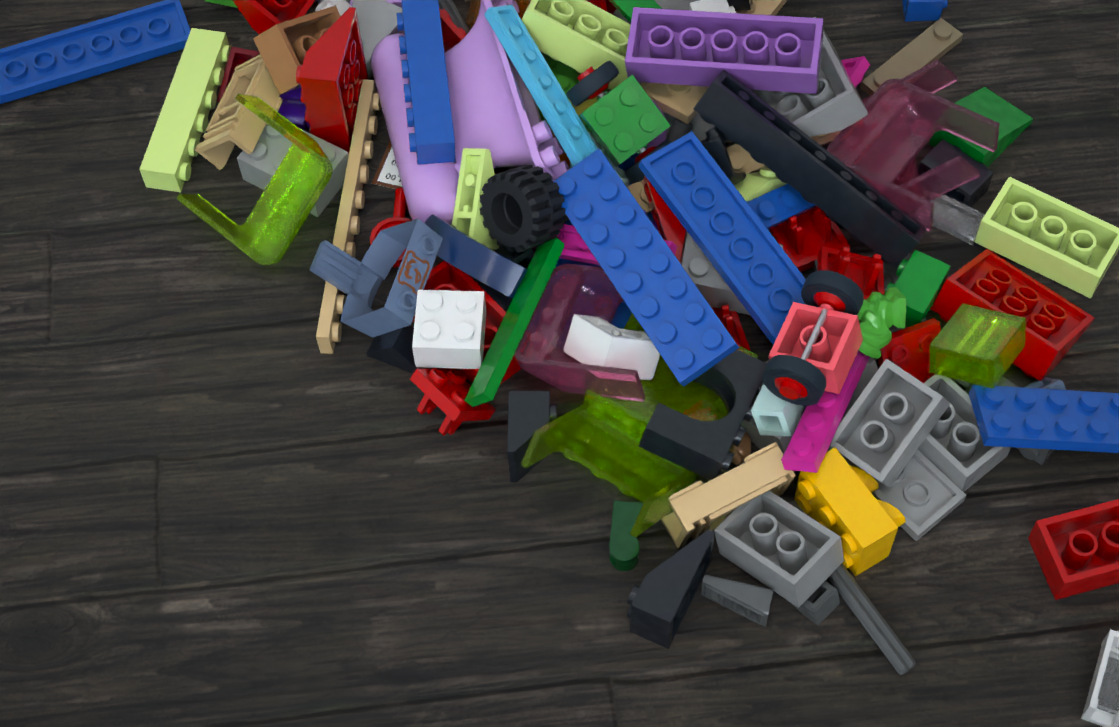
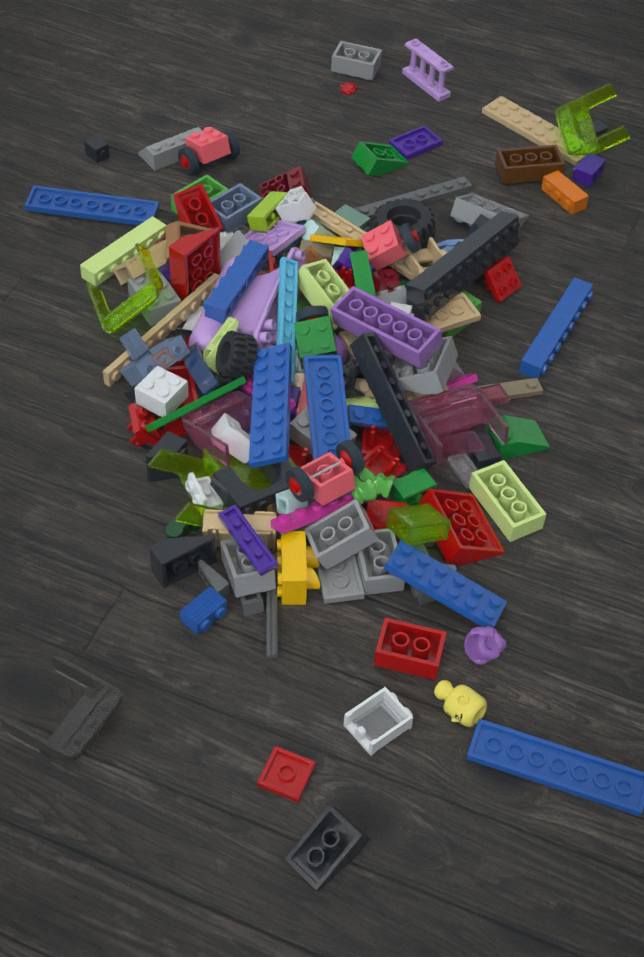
camera: 25 degrees right, 10 degrees down
none -> white sticker [177,306,203,331]
none -> blue brick [179,586,227,635]
none -> white bracket [185,472,223,513]
none -> dark purple tile [218,504,278,576]

